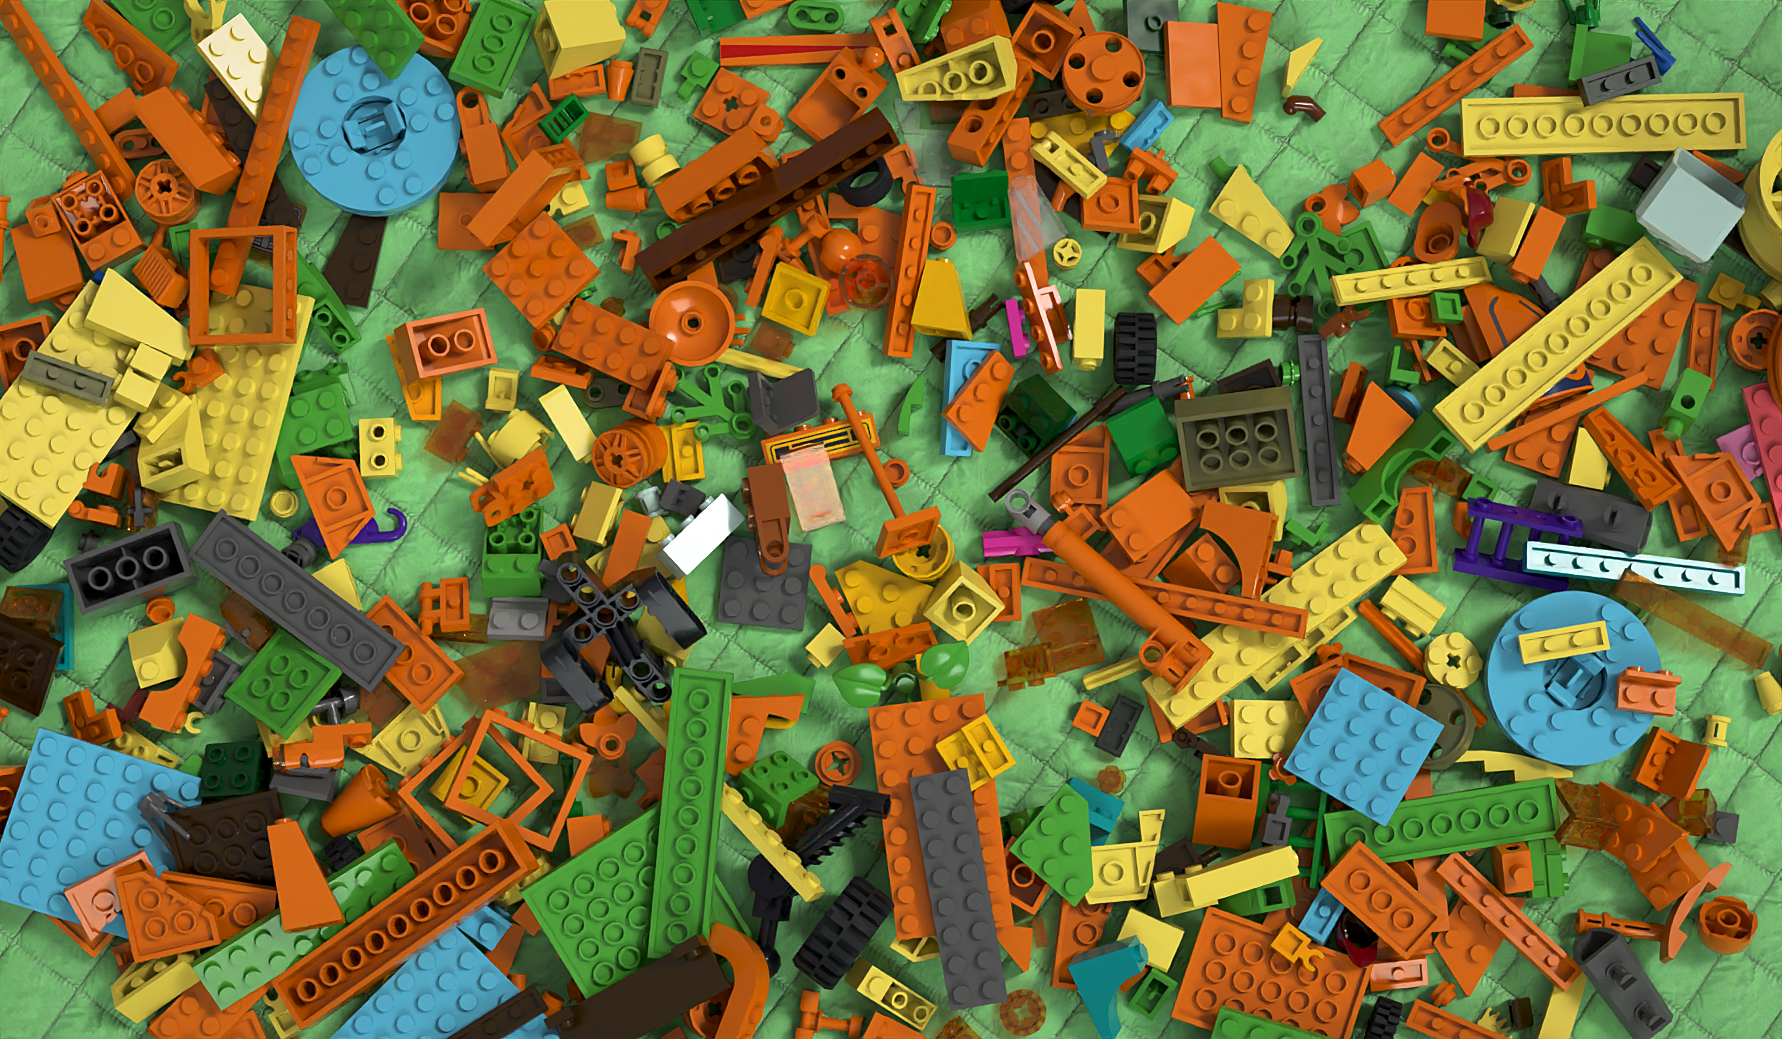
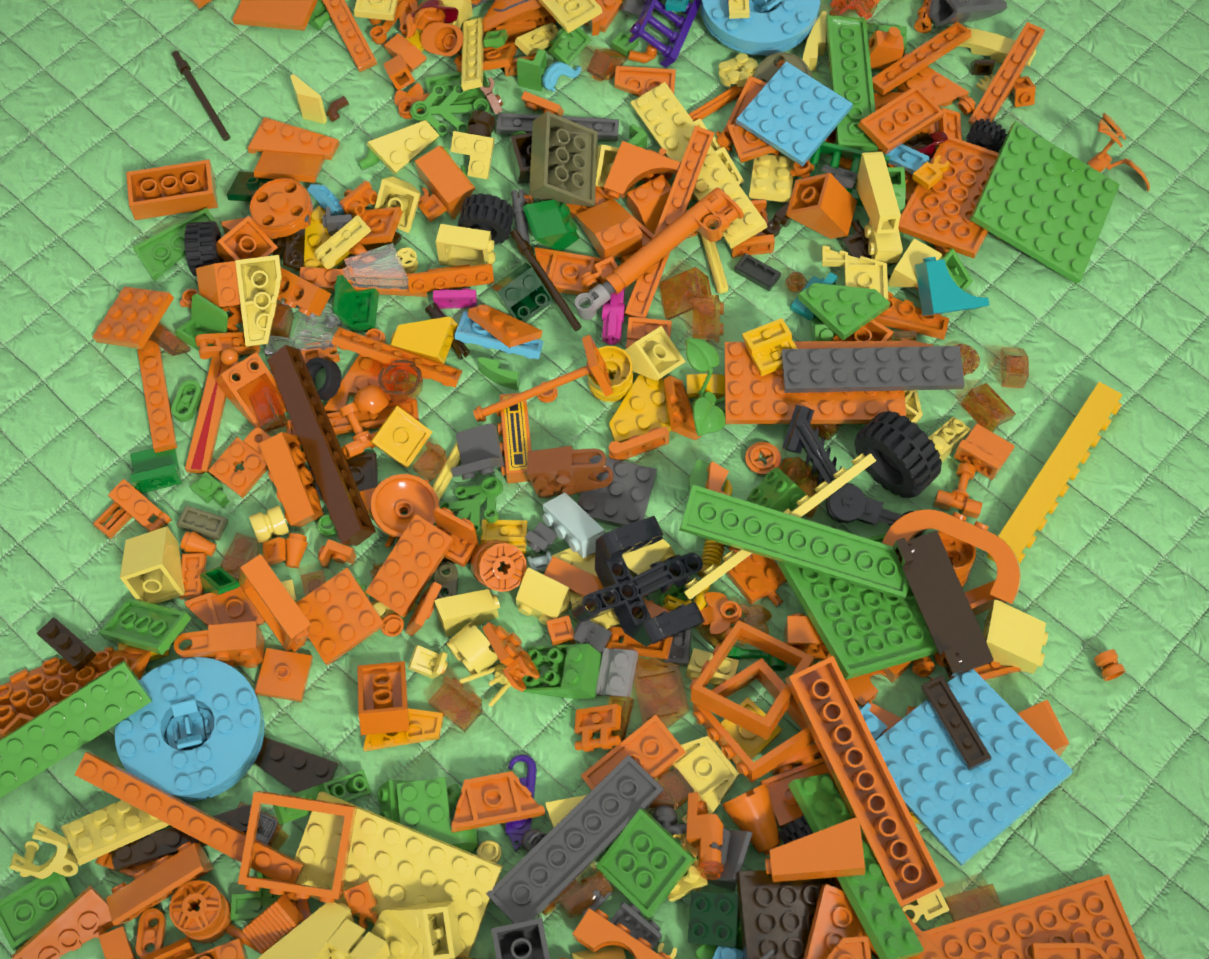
camera: 85 degrees left, 20 degrees down
light yellow brick [359,418,404,479] -> none
orange plate [744,225,784,308] -> none
clear orange piece [779,441,847,532] -> none
light yellow brick [805,623,846,669] -> none
orange plate [1071,699,1110,737] -> none
orange slope [1340,381,1415,477] -> none
bright green arch [1346,410,1458,524] -> none
light yellow brick [1377,574,1447,638] -> none
none -> clear orange slope [249,386,288,432]

